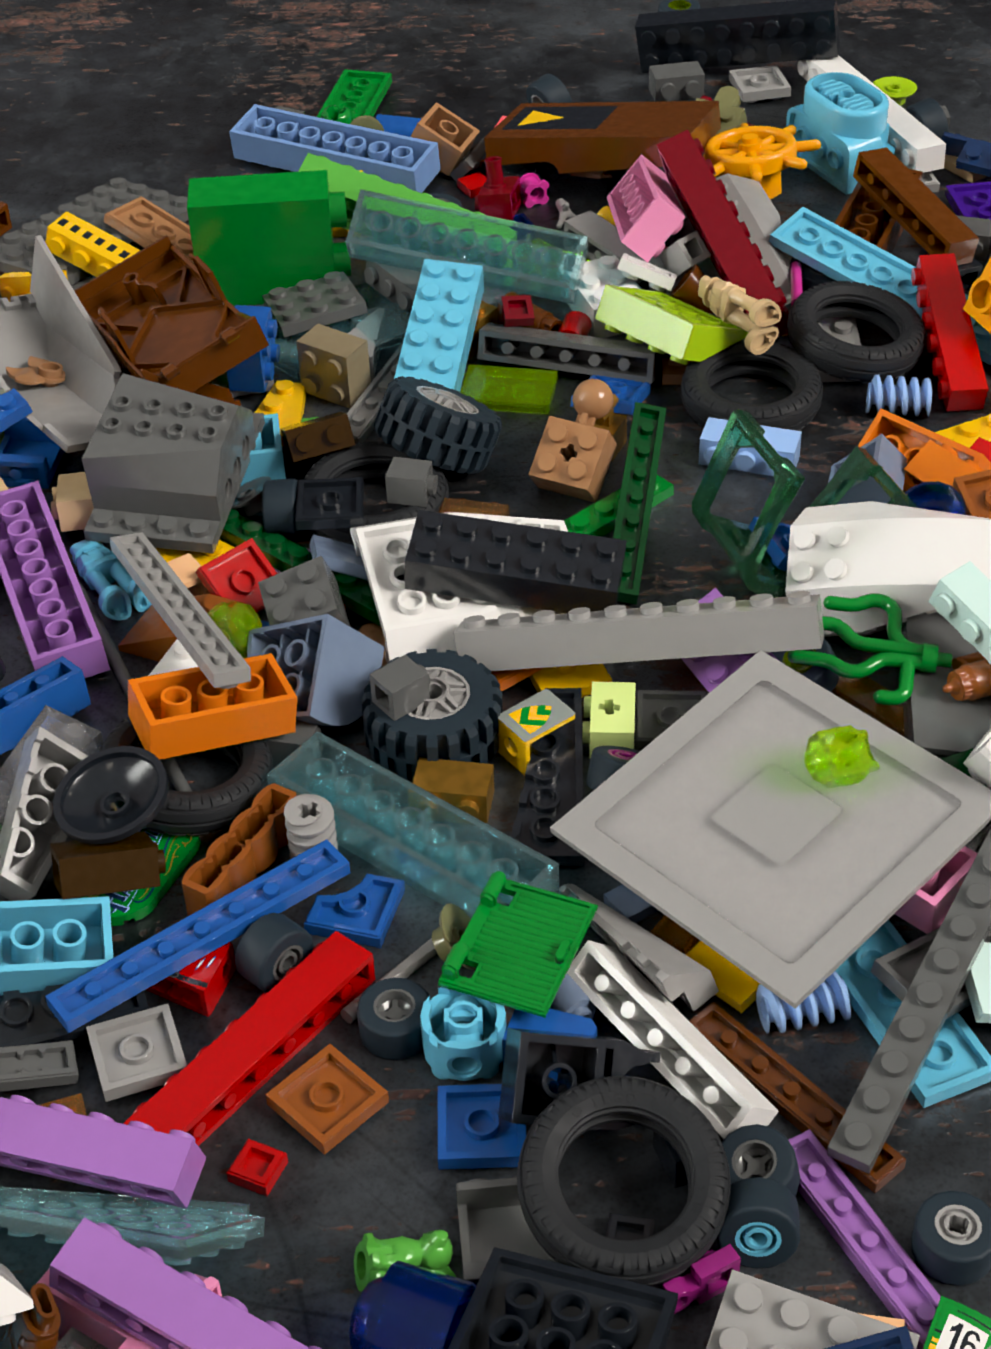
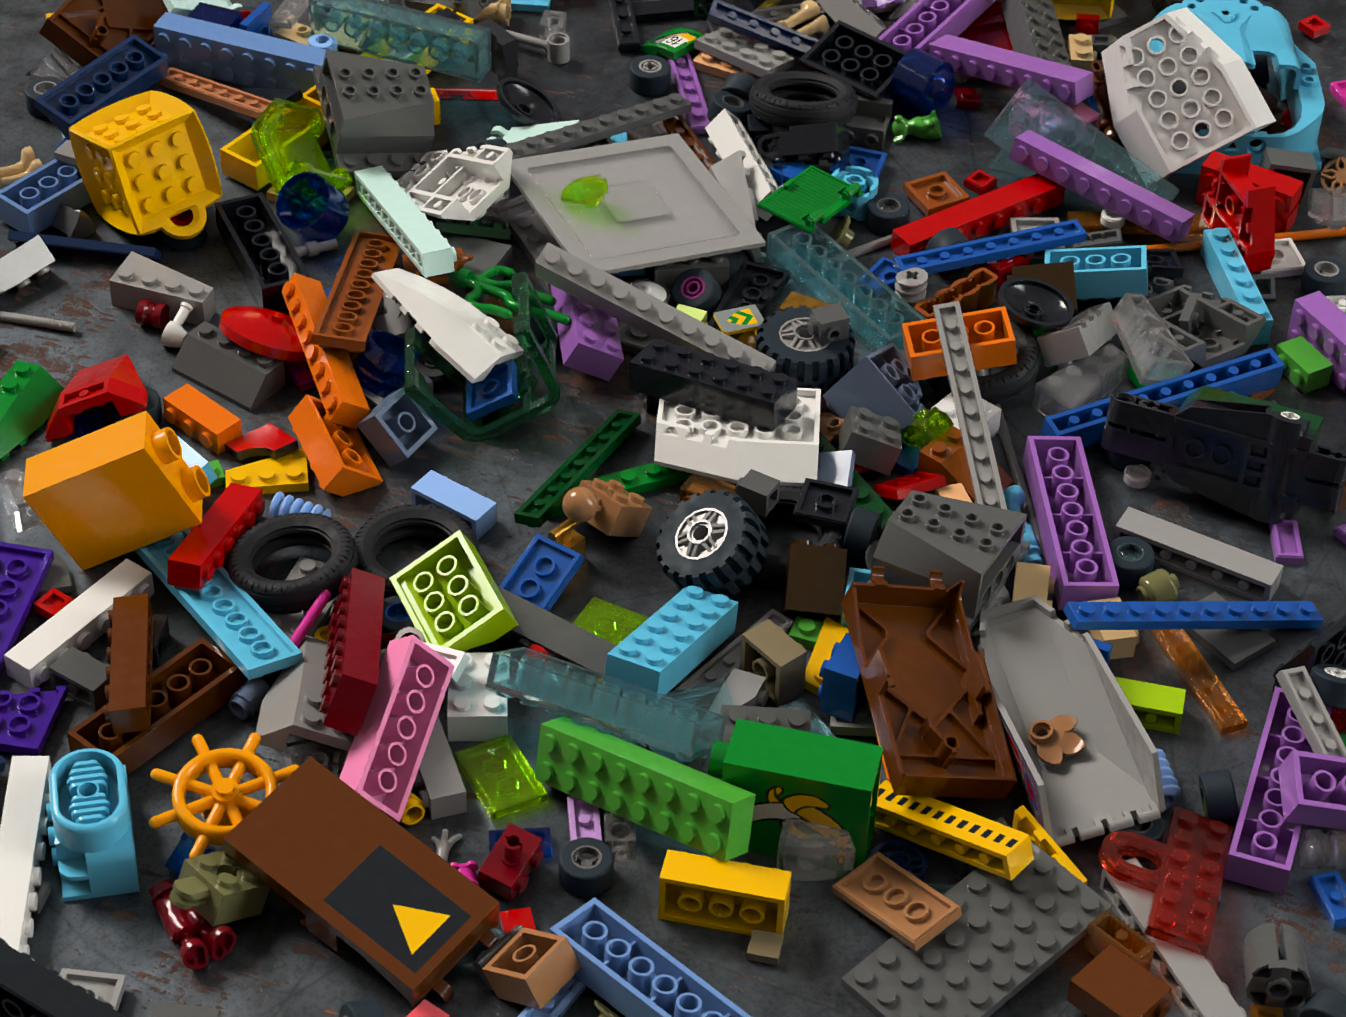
camera: 165 degrees left, 0 degrees up
dark red plate [500,295,535,327] -> none
tan piece [698,275,782,355] -> none

